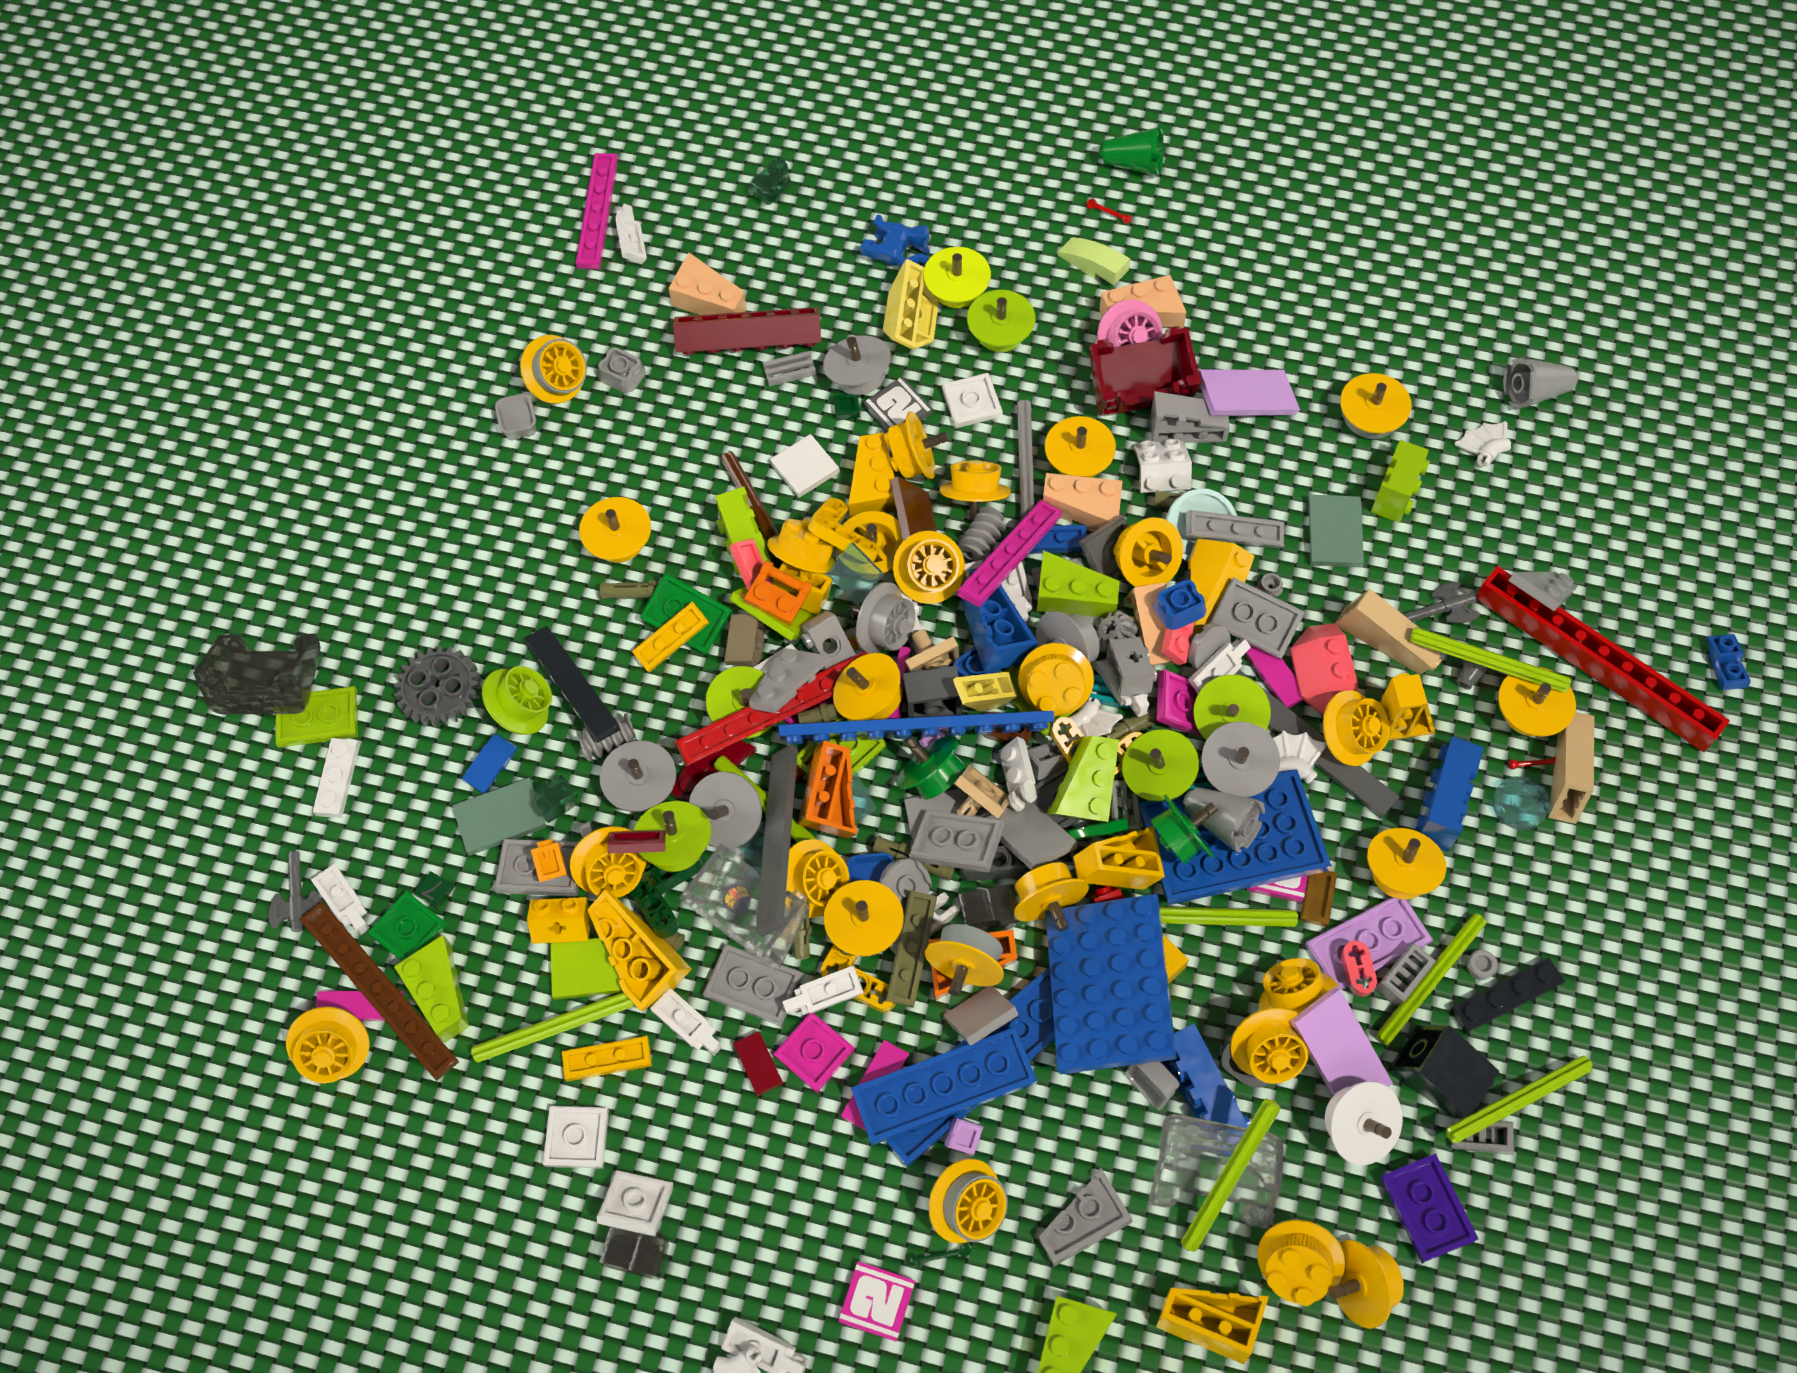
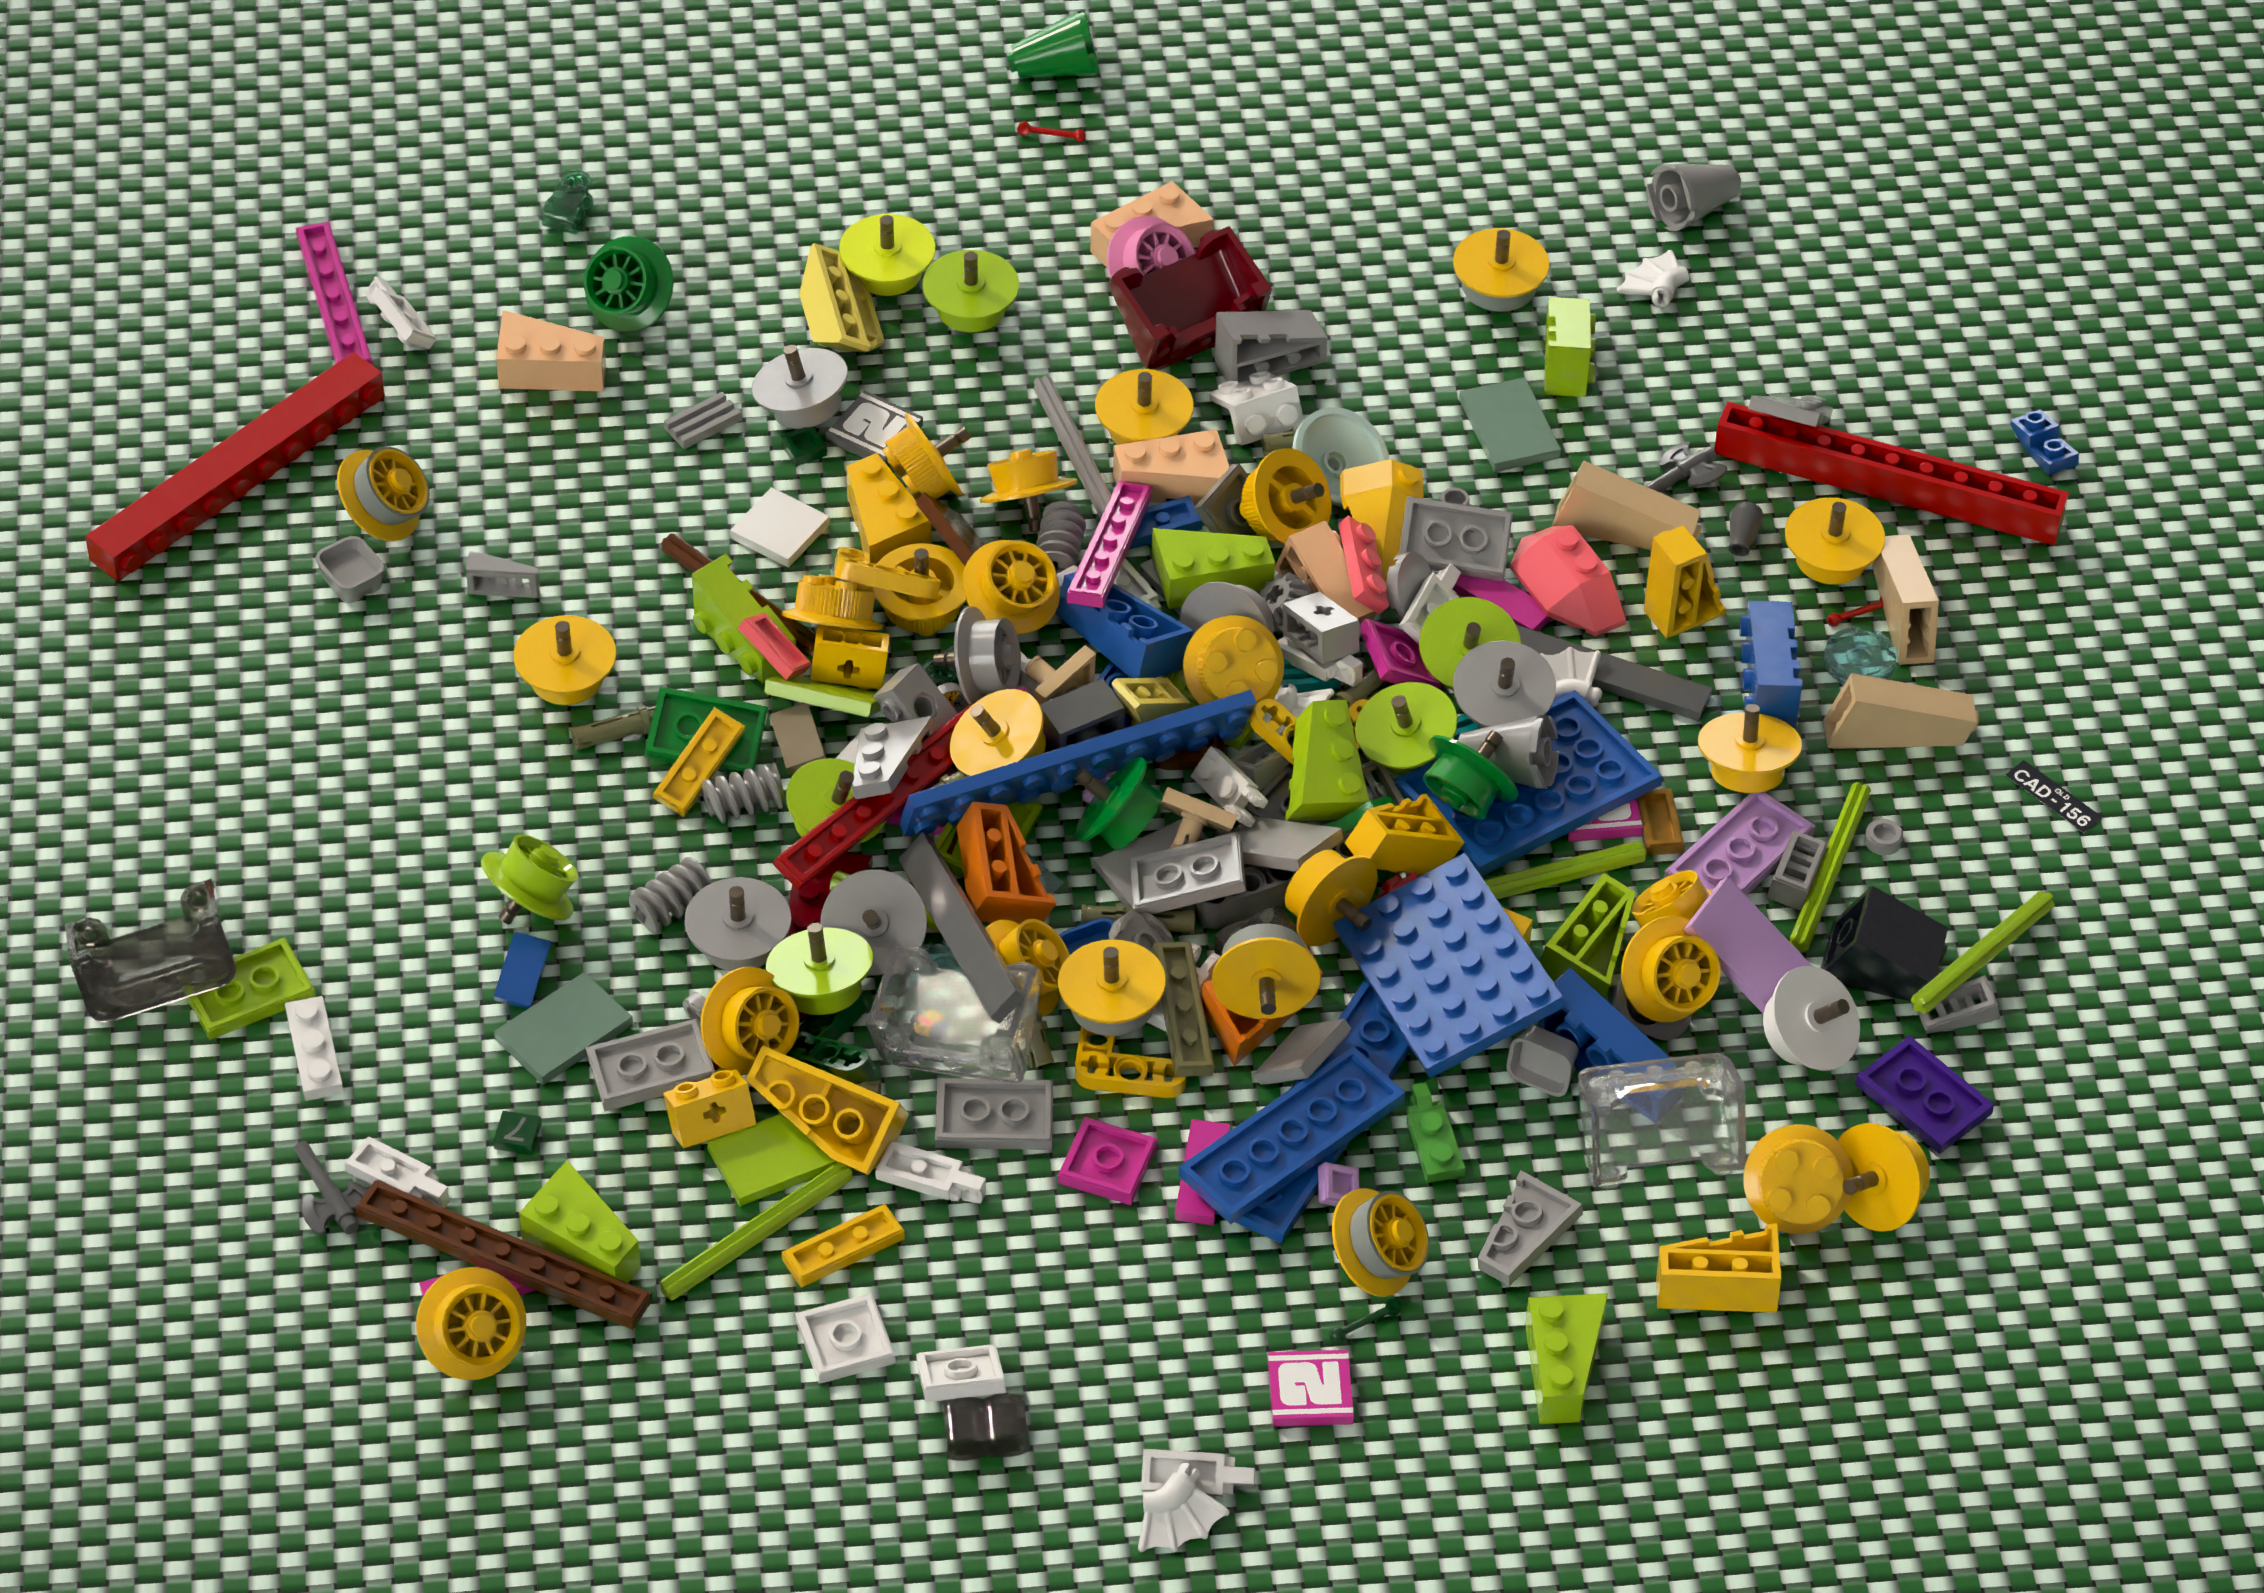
camera: 25 degrees left, 15 degrees down
green plate [367,891,448,962] -> none
dark grey gear [394,645,482,728] -> none
black tile [524,626,621,743] -> none
light orange bracket [531,839,568,882] -> none
clear green brick [532,775,578,823] -> none
light grey piece [598,347,646,393] -> none
dark red tile [607,830,666,854] -> none
dark red brick [673,307,821,355] -> none
dark red tile [733,1031,783,1097] -> none
orange plate [744,560,813,626] -> none
white hinge [783,966,864,1015] -> none
clear light blue piece [827,542,884,605] -> none
blue animal [860,214,930,268] -> none
white tile [942,373,1003,429] -> none
yellowish green slope [1057,237,1130,285] -> none
blue piece [1153,580,1206,630] -> none
lime axle [1181,1098,1280,1252] -> none
light grey tile [1186,510,1284,549] -> none
lavender tile [1199,370,1300,416] -> none
yellow piece [1323,690,1390,766] -> none
coral beam [1341,941,1377,997] -> none
lime axle [1410,627,1571,692] -> none
black plate [1450,957,1565,1035] -> none
none -> red brick [85,352,385,582]
none -> light grey slope [466,551,541,598]
none -> green piece [584,236,674,332]
none -> light grey piece [702,762,784,824]
none -> bright green hinge [1406,1082,1465,1183]
none -> lime wedge [1540,873,1636,998]
none -> tan slope [1823,673,1979,749]
none -> black sticker [2005,760,2103,833]

